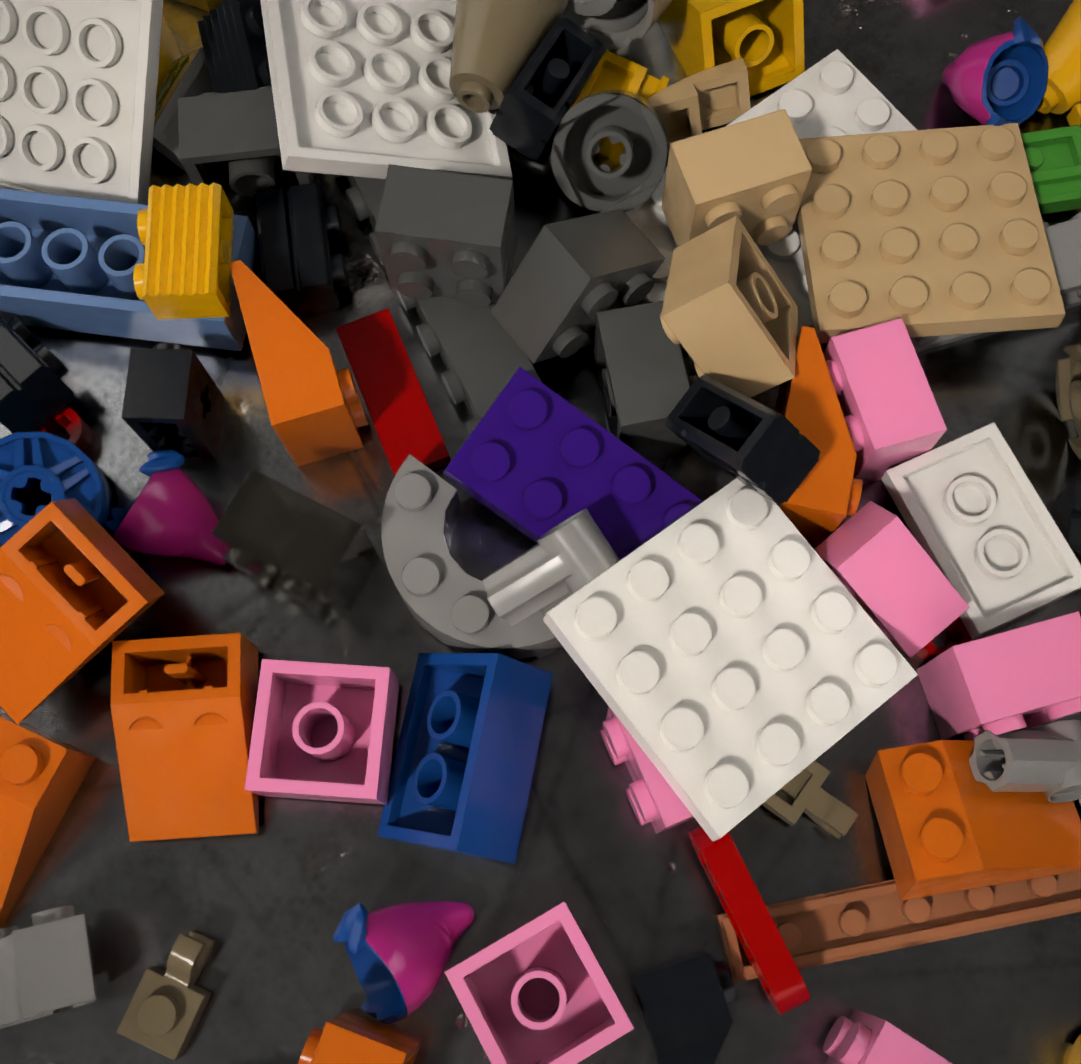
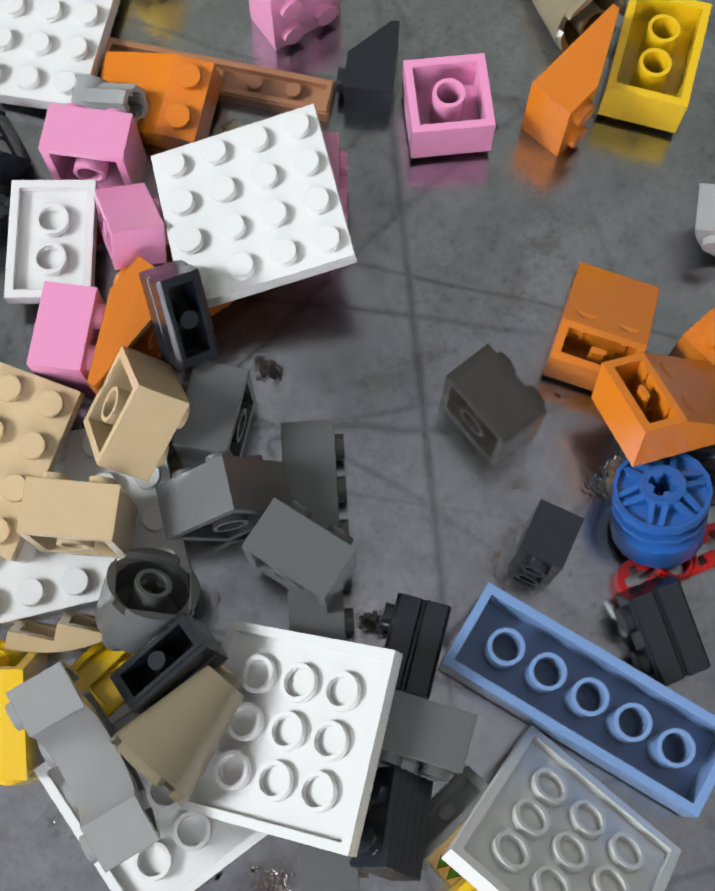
camera: 160 degrees left, 0 degrees up
dark pink hat [106,450,231,565] -> none
dark tan plate [116,930,215,1061] -> none
yellow brick [133,182,235,320] -> none
orange slope [229,260,369,467] -> none
bright pink brick [244,659,400,805] -> none
dark pink hat [333,901,475,1024] -> none
red tile [335,308,451,477] -> none
blue slope [377,653,553,864] -> none
light grey brick [381,454,572,659] -> none
dark purple brick [442,366,703,560] -> none
light grey piece [482,508,620,627] -> none
red beam [688,826,811,1015] -> none

